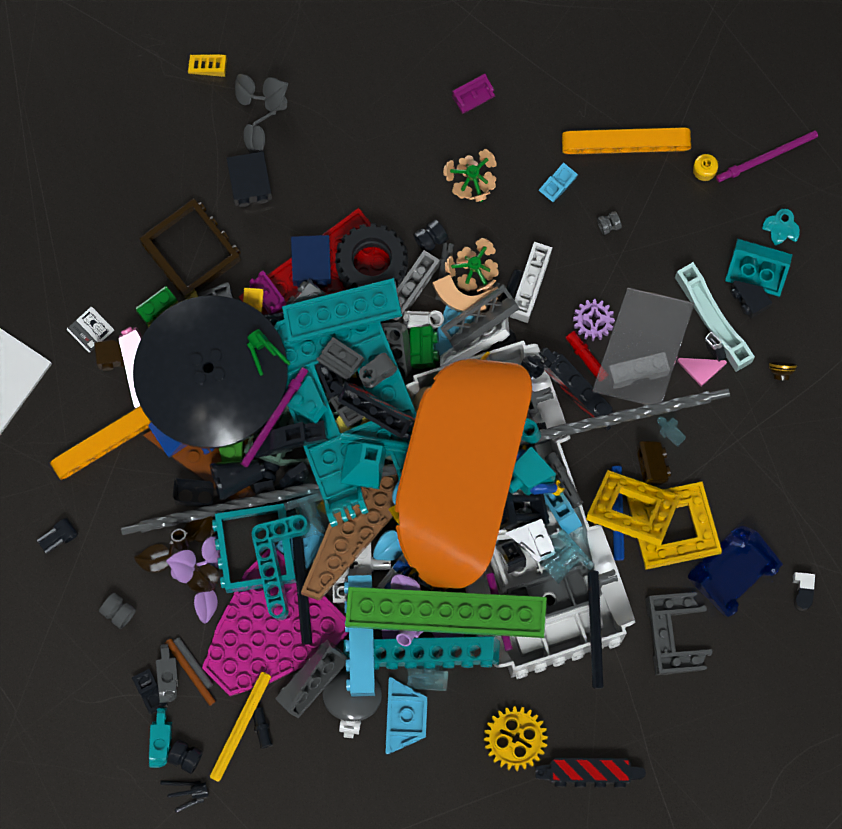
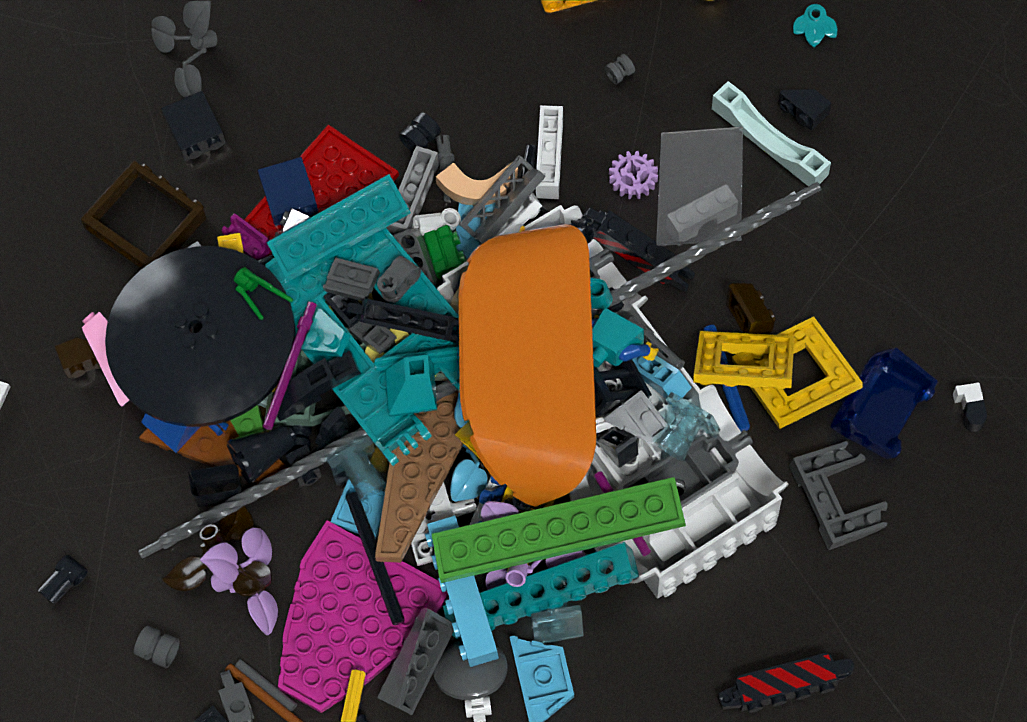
camera: 10 degrees left, 10 degrees down
light orange beam [50,406,151,480] -> none
sticker [67,307,114,352] -> none
green brick [135,286,178,327] -> none
yellow slope [188,54,227,77] -> none
teal window [212,503,296,593] -> none
teal beam [252,515,310,620] -> none
black tyre [335,223,408,290] -> none
light nougat plant [443,149,497,202] -> none
light nougat plant [445,238,499,292] -> none
yellow gear [484,706,548,771] -> none
medium azure slope [539,162,578,202] -> none
red pin [565,331,609,383] -> none
black axle [588,570,604,689] -> none
clear light blue piece [657,417,686,447] -> none
bright pink tile [677,358,727,386] -> none
piece [705,332,727,362] -> none
teal slope [725,239,792,297] -> none
dark brown piece [769,362,797,380] -> none

